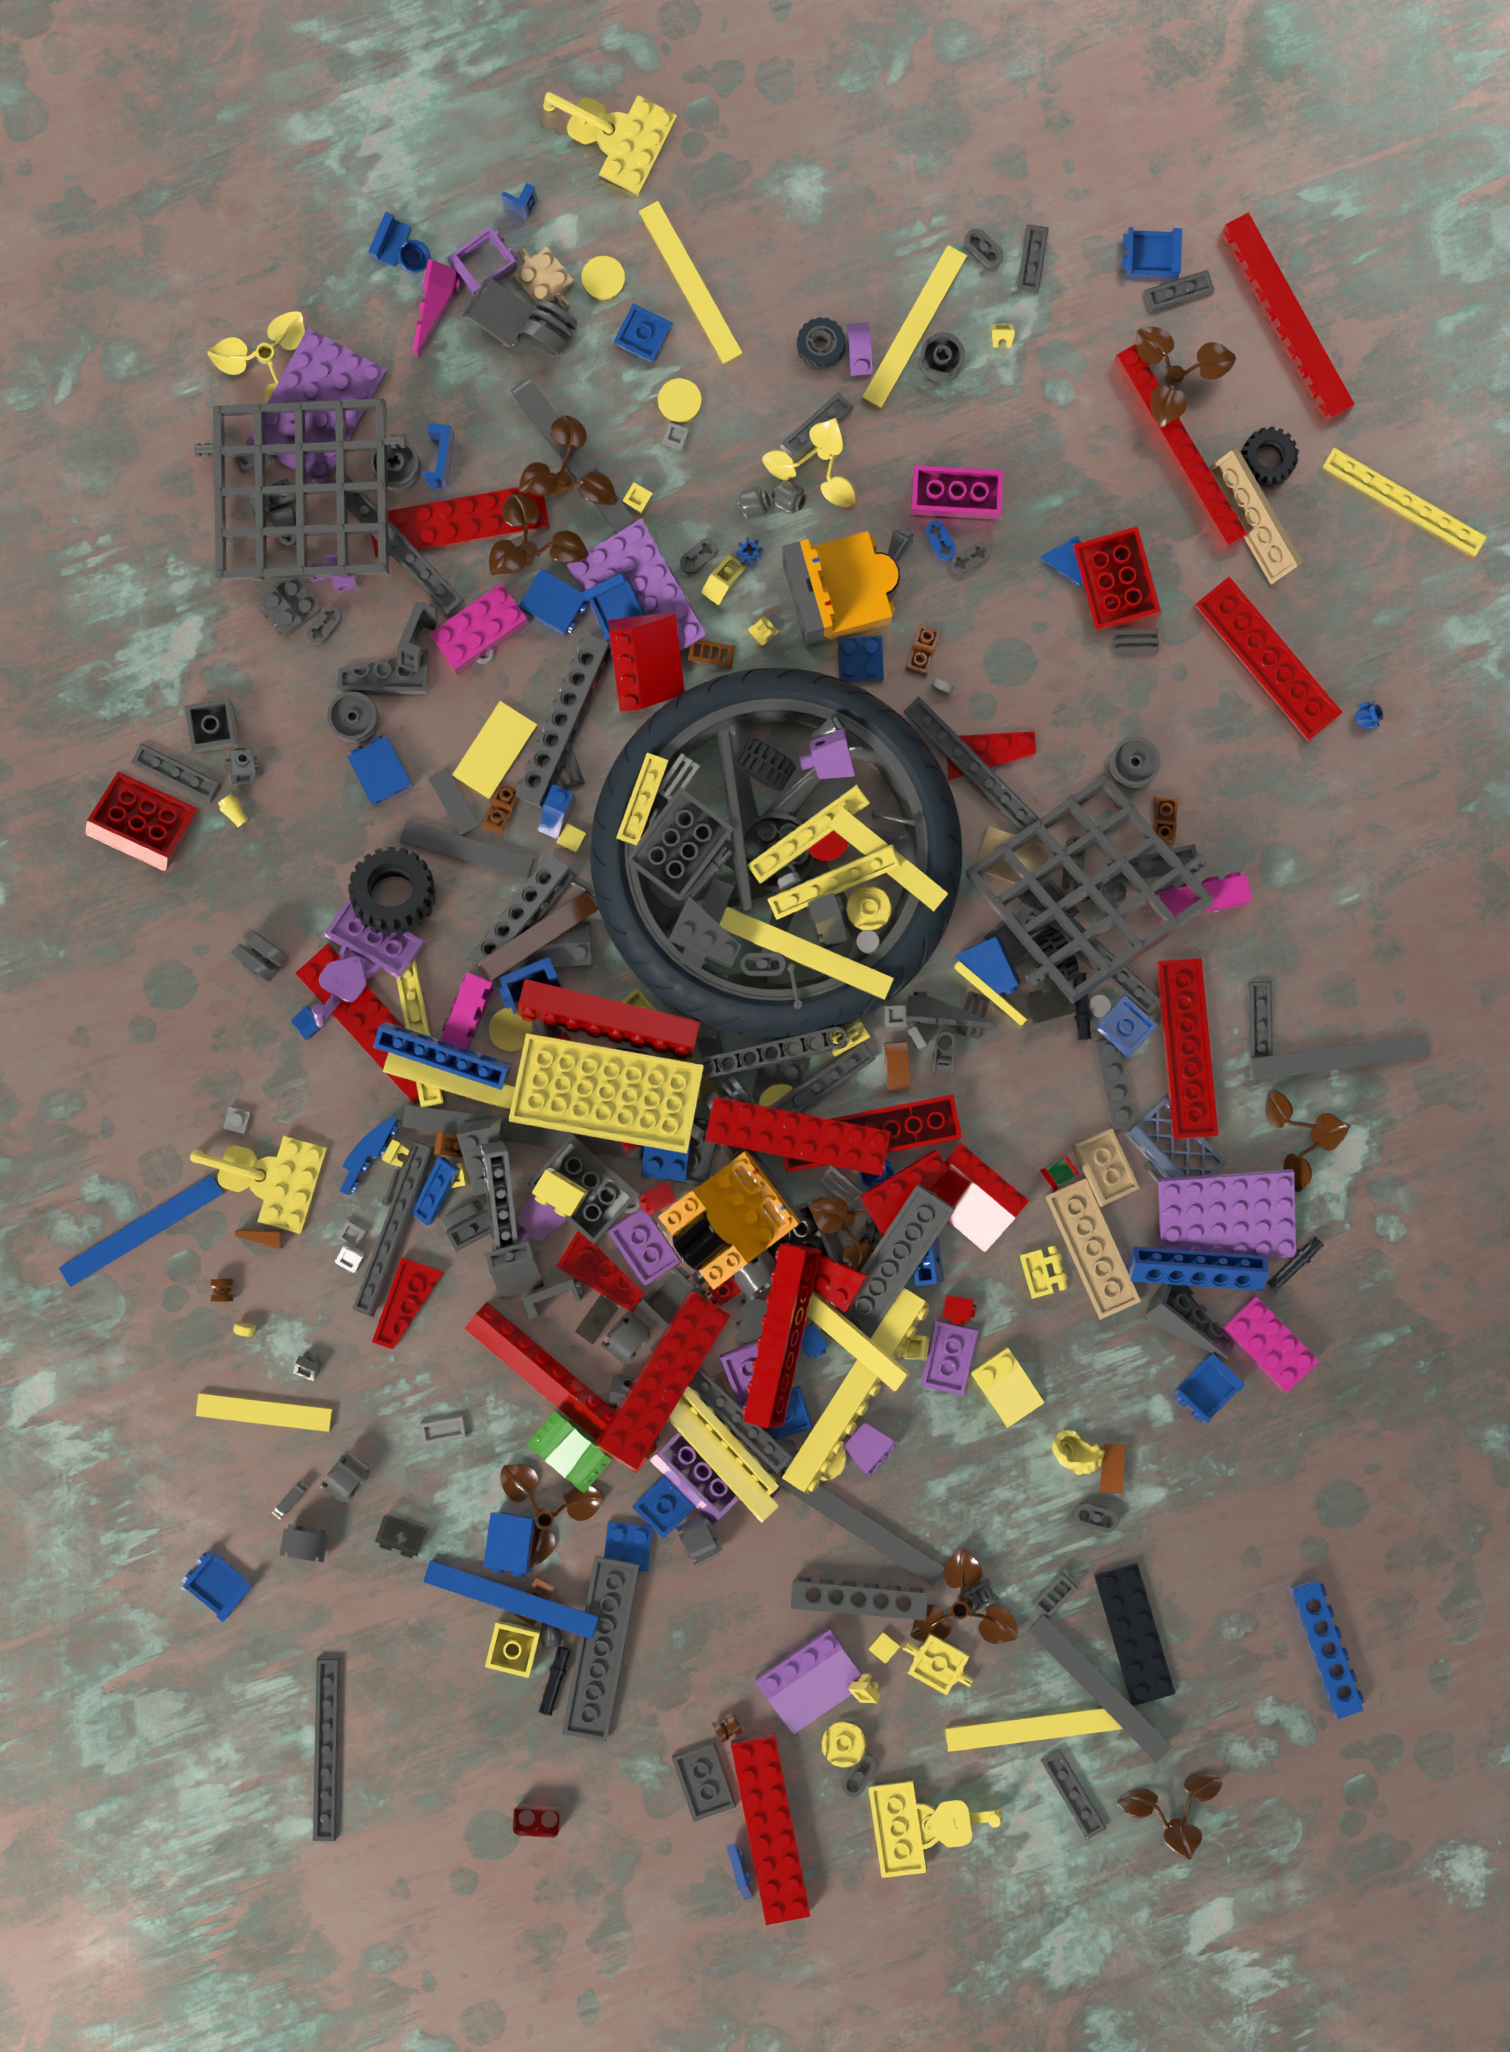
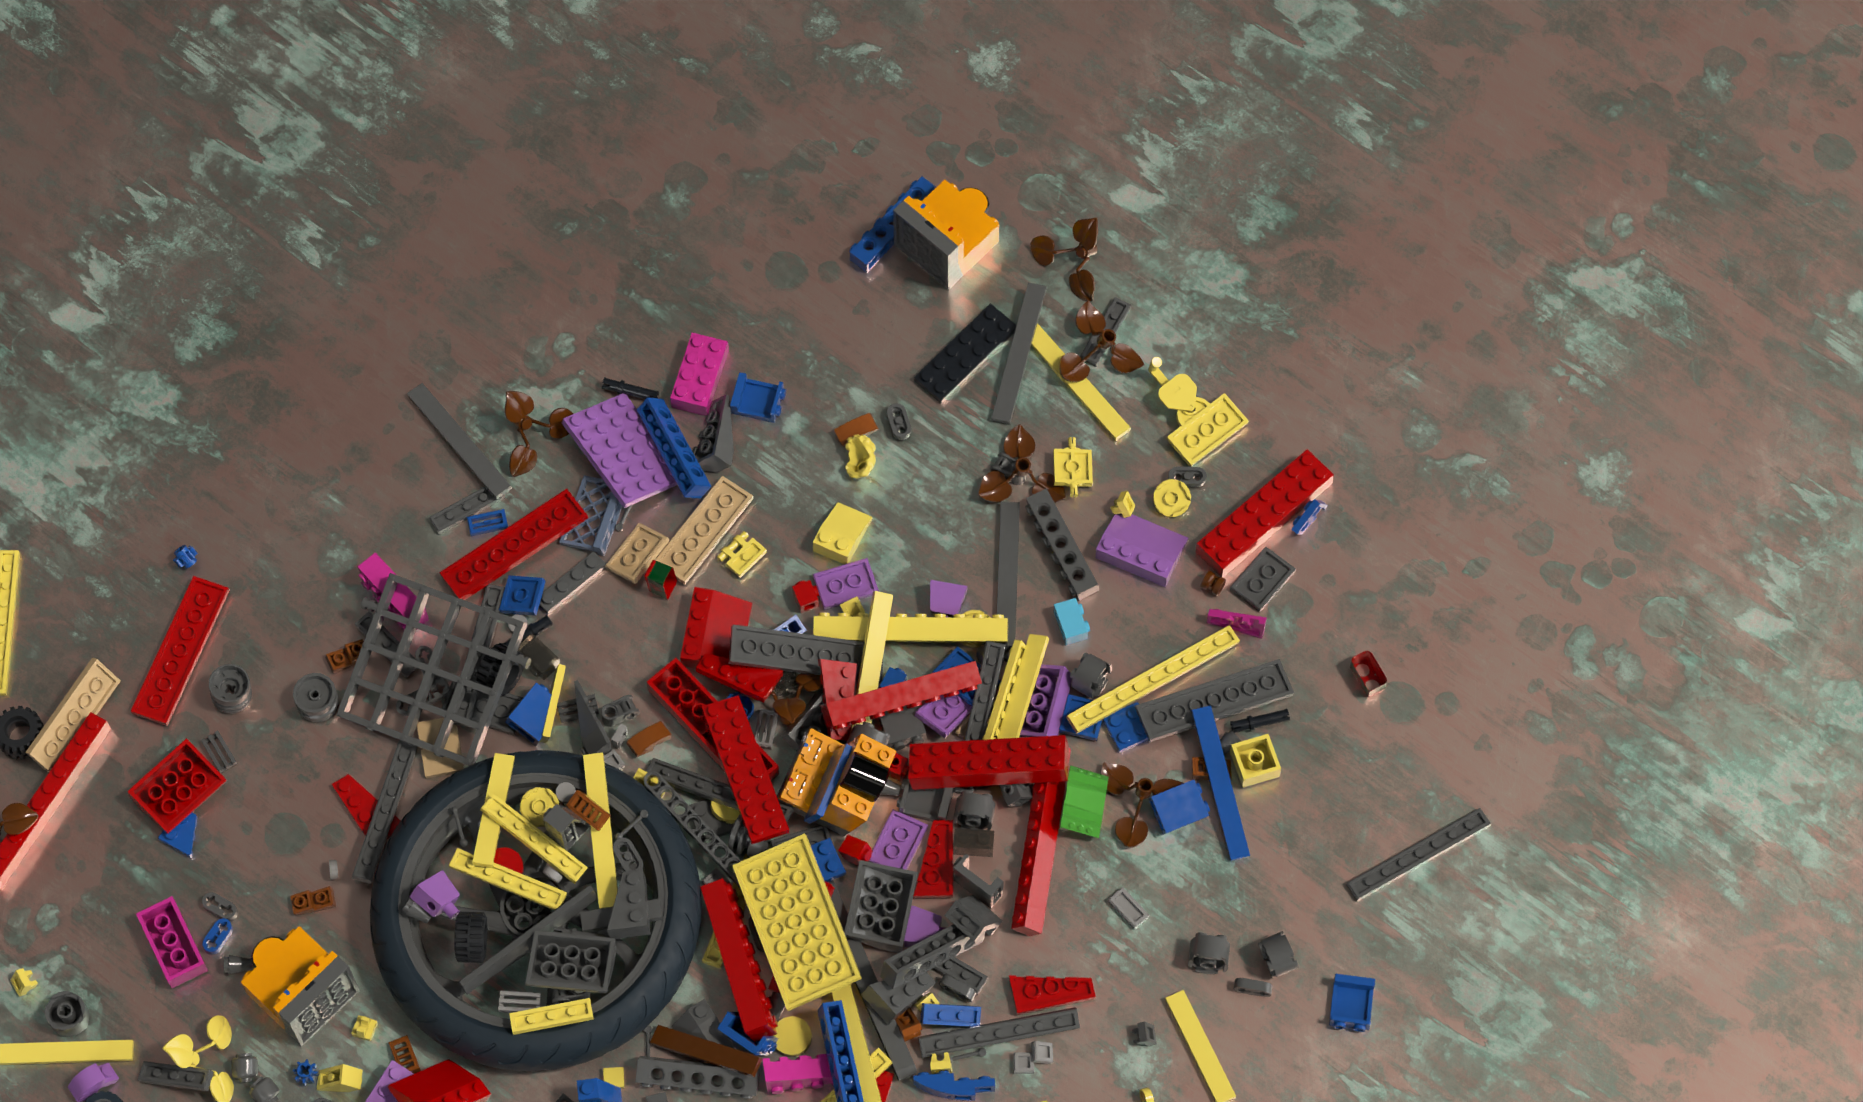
camera: 125 degrees left, 20 degrees down
clear smoke brick [375,1514,428,1558] -> none
light yellow brick [532,1168,589,1217] -> none
blue plate [838,636,884,682] -> none
light yellow tile [868,1631,900,1664] -> none
dark grey slope [1032,1568,1079,1619] -> none
none -> dark grey wheel [209,664,252,714]
none -> blue tile [467,509,508,537]
none -> dark orange slope [566,790,611,831]
none -> tile [804,744,853,824]
none -> piece [893,180,999,290]
none -> medium azure brick [1053,598,1090,646]
none -> reddish brown plant [1059,301,1144,382]
none -> light yellow plate [1066,625,1240,734]
none -> dark pink wing [1206,609,1267,639]

